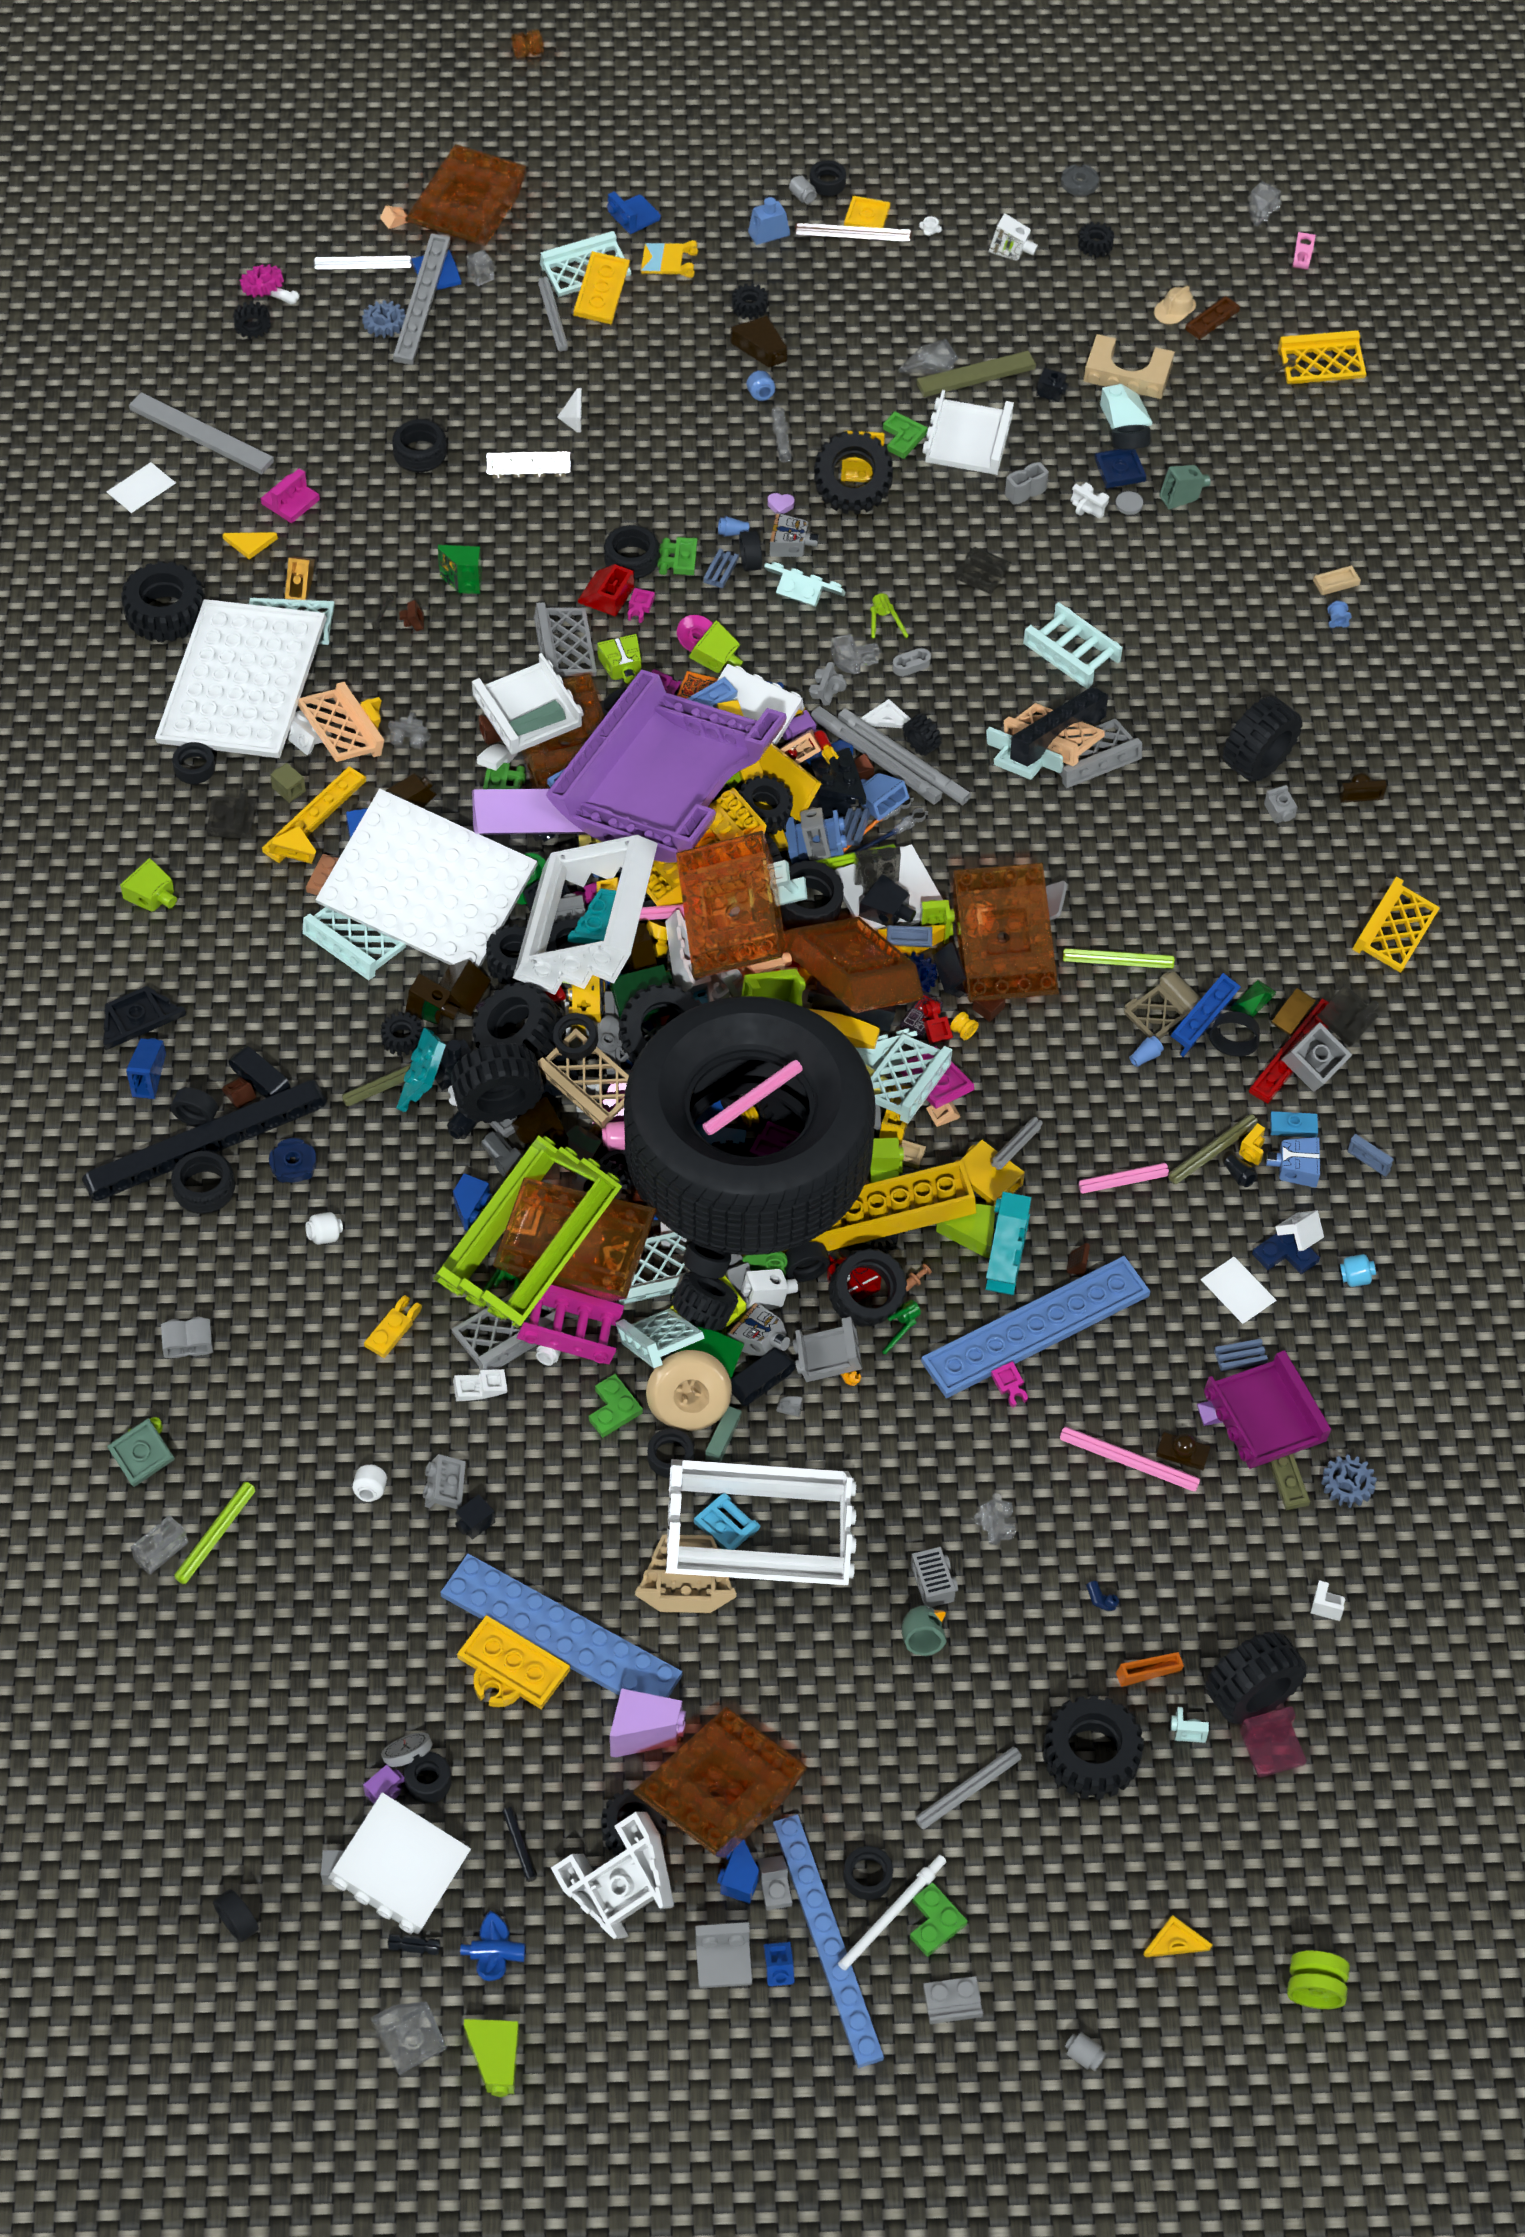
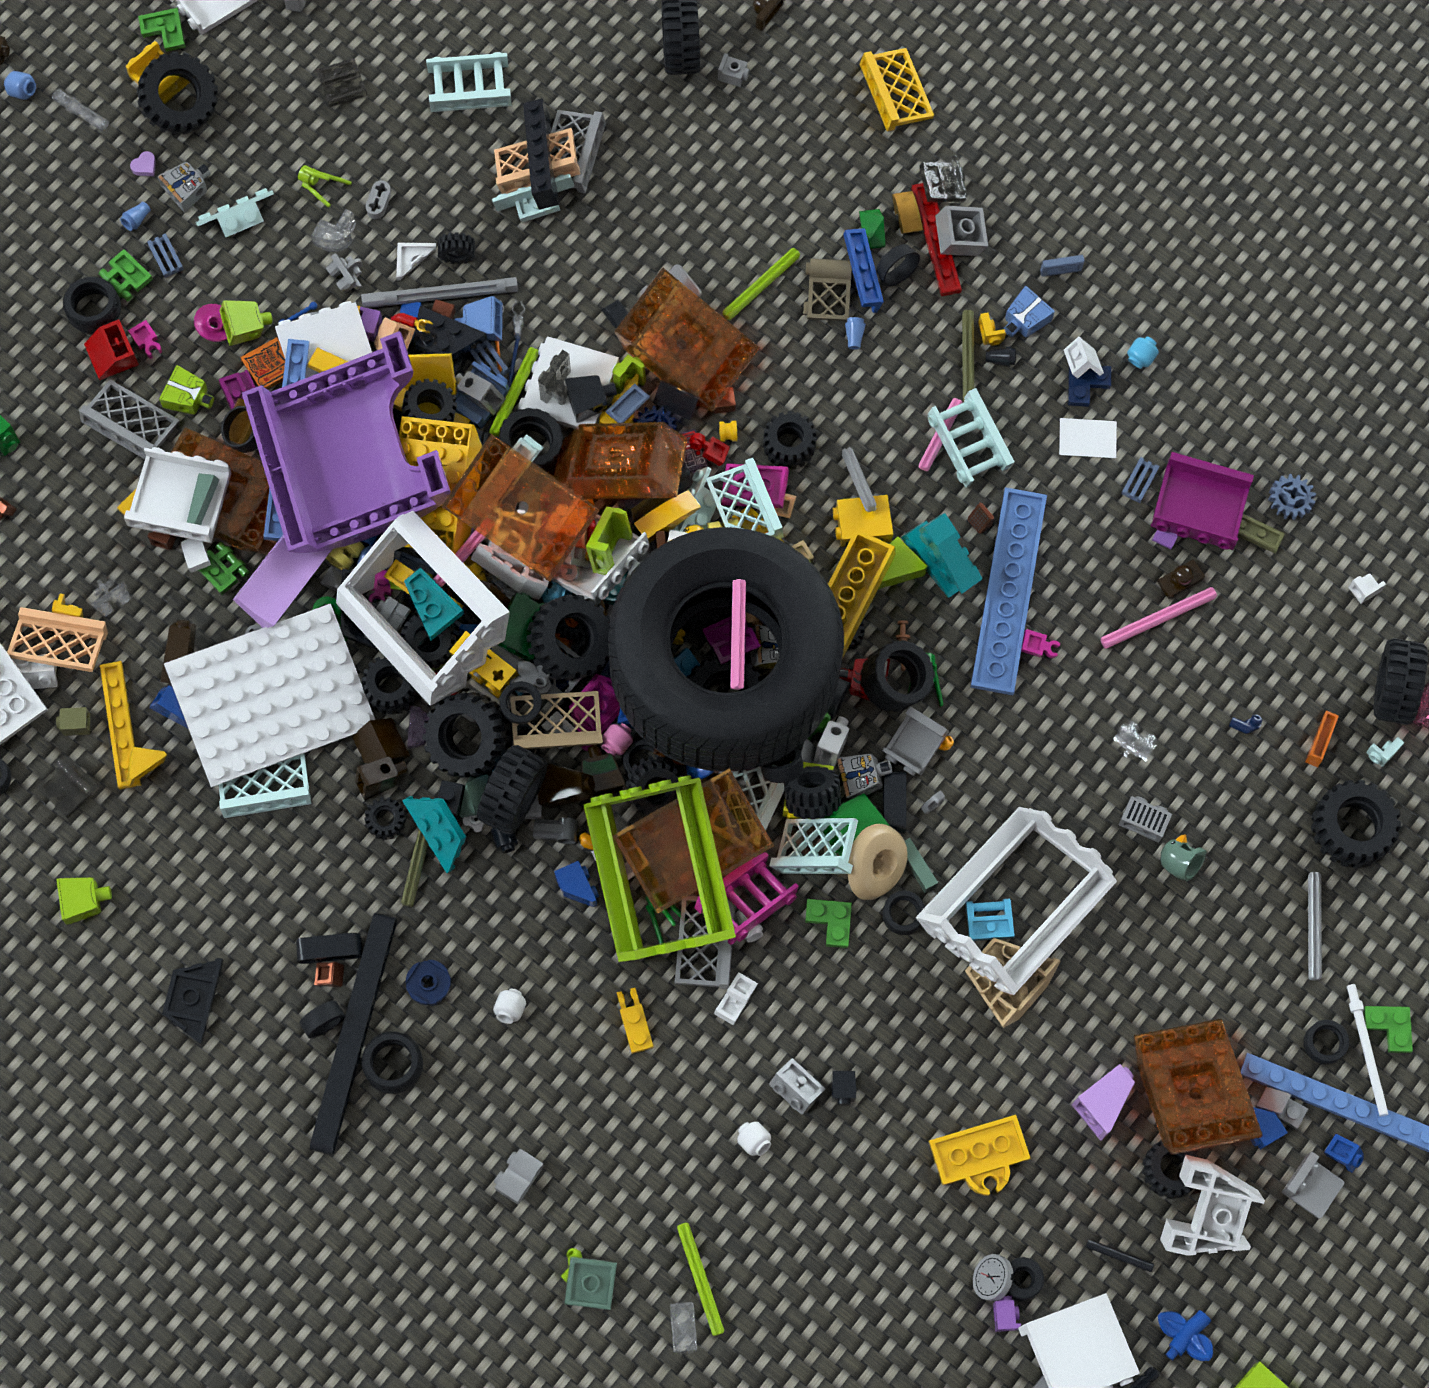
camera: 50 degrees left, 15 degrees up
blue slope [126,1038,166,1099] -> none
nougat plate [306,854,339,896] -> none
medium blue plate [440,1554,682,1698] -> none
black tyre [739,530,762,572] -> none
light grey piece [838,708,971,806] -> none
dark azure plate [1270,1111,1318,1137] -> none
none -> black tyre [763,411,817,470]
none -> light aqua fence [928,388,1014,488]

